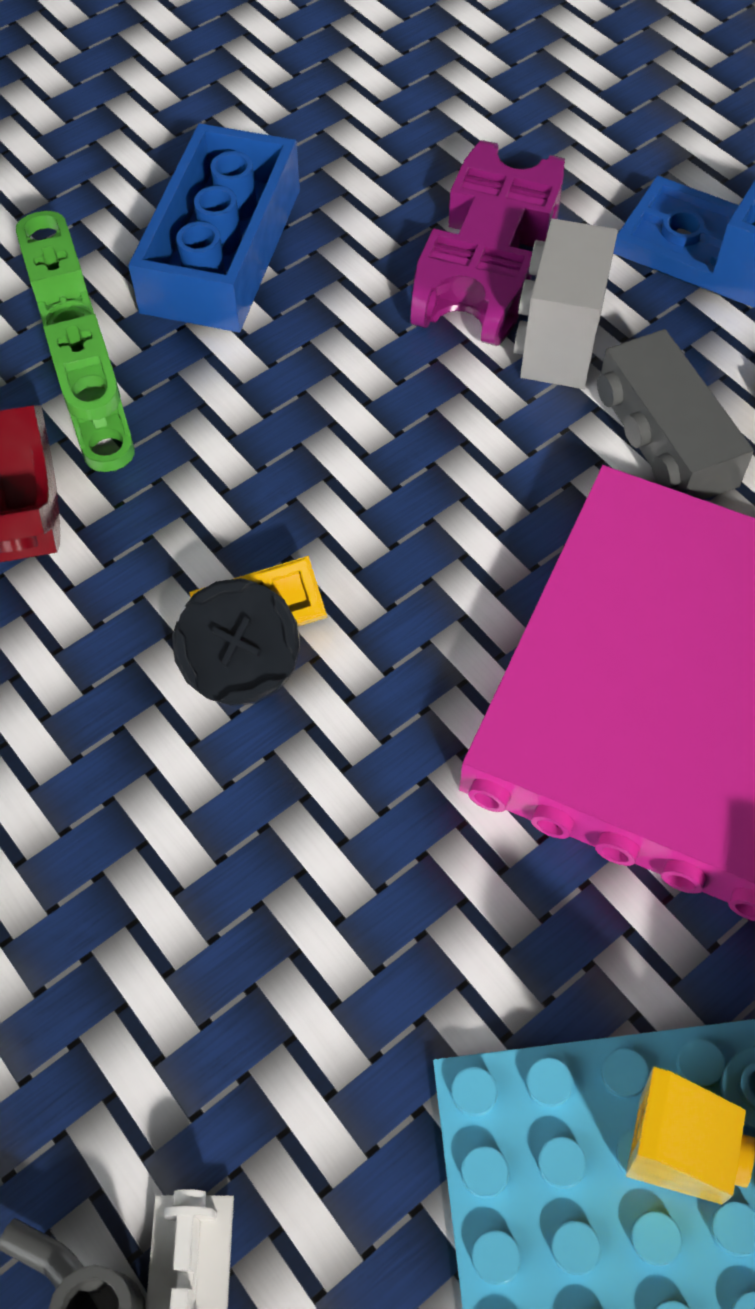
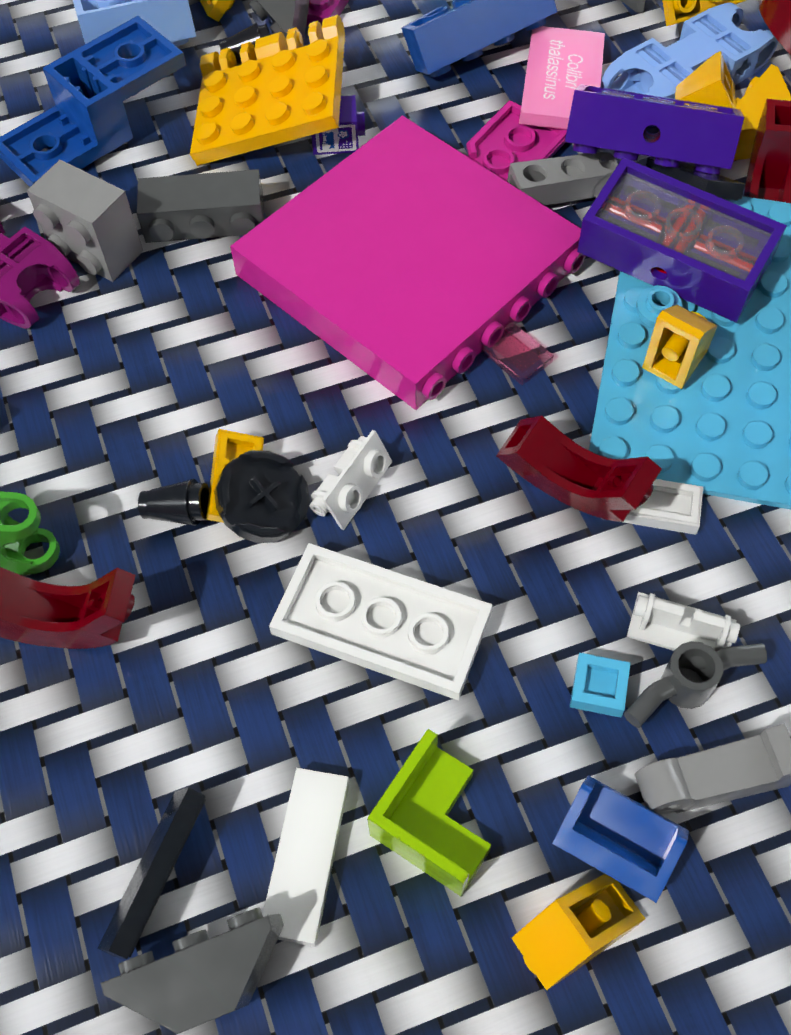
camera: 70 degrees left, 0 degrees up
none -> black cone [138,479,209,526]
none -> white plate [269,543,493,701]
none -> white hinge [309,430,392,530]
none -> clear pink tile [481,320,554,386]
none -> dark red arch [496,415,662,522]
none -> medium azure plate [570,652,631,718]
none -> white tile [605,479,703,535]

